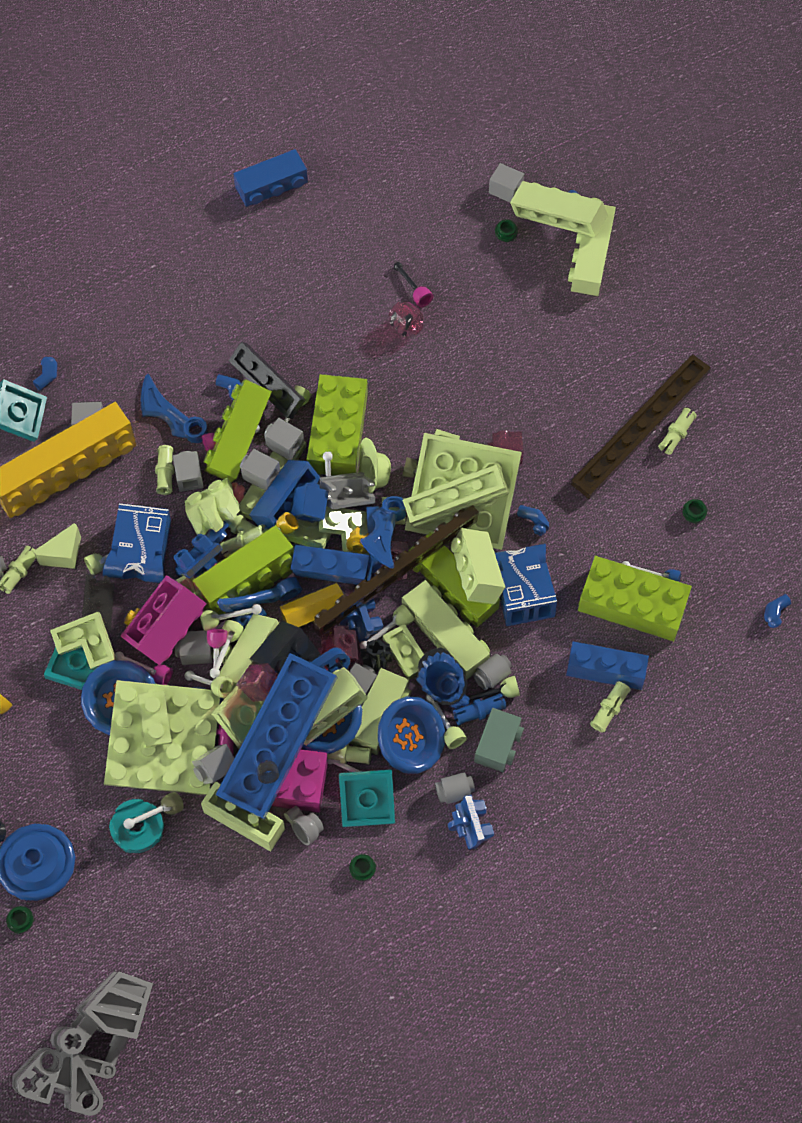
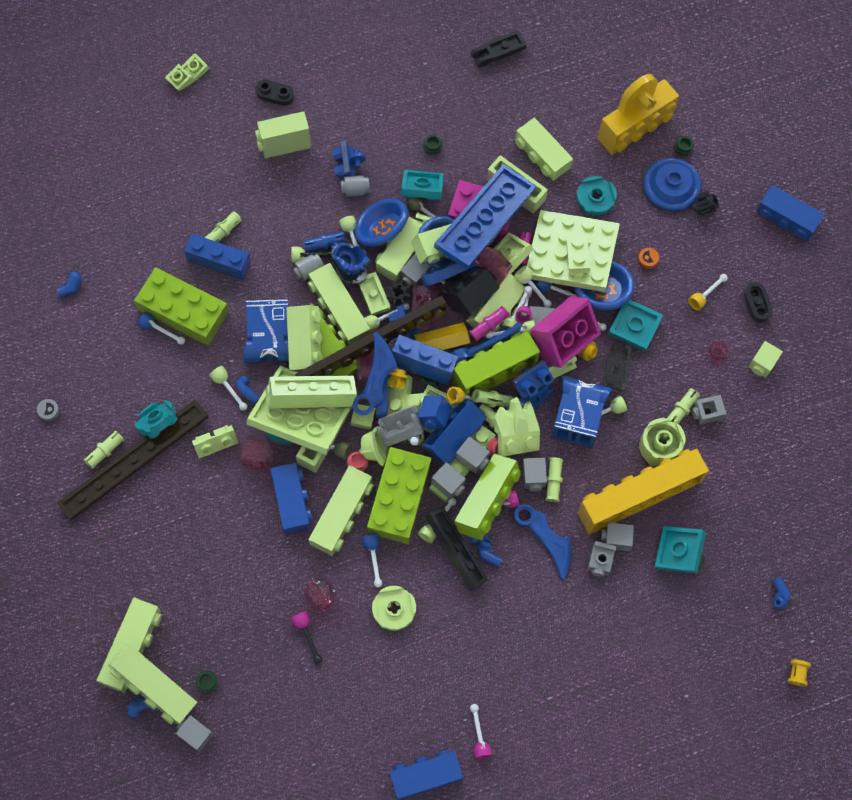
camera: 175 degrees left, 5 degrees up
light grey piece [12,971,153,1116] -> none
blue arm [33,357,57,390] -> none
yellowish green slope [33,523,81,569] -> none
yellowish green plate [50,612,116,670] -> none
hinge [123,792,184,829] -> none
light grey brick [192,744,234,784] -> none
clear smoke hinge [257,760,279,784] -> none
light grey piece [284,806,324,846] -> none
sand green brick [474,708,524,773] -> none
dark green plate [682,499,707,523] -> none
none -> light grey tile [37,399,60,421]
none -> teal plate [135,400,178,438]
none -> yellowish green slope [165,53,210,91]
none -> yellowish green hinge [192,425,238,458]
none -> hinge [209,366,248,411]
none -> yellowish green brick [255,111,311,158]
none -> black plate [256,80,294,106]
none -> blue brick [271,463,313,534]
none -> yellowish green brick [309,465,374,556]
none -> coral plate [347,452,368,472]
none -> hinge [362,534,382,587]
none -> yellowish green plate [372,586,416,631]
none -> dark pink pin [469,306,510,341]
none -> hinge [470,704,493,759]
none -> black hinge [471,30,527,67]
none -> yellowish green brick [515,118,573,181]
none -> light grey brick [587,541,616,577]
none -> yellow brick [597,74,679,155]
none -> orange tile [638,248,659,269]
none -> yellowish green brick [639,418,686,466]

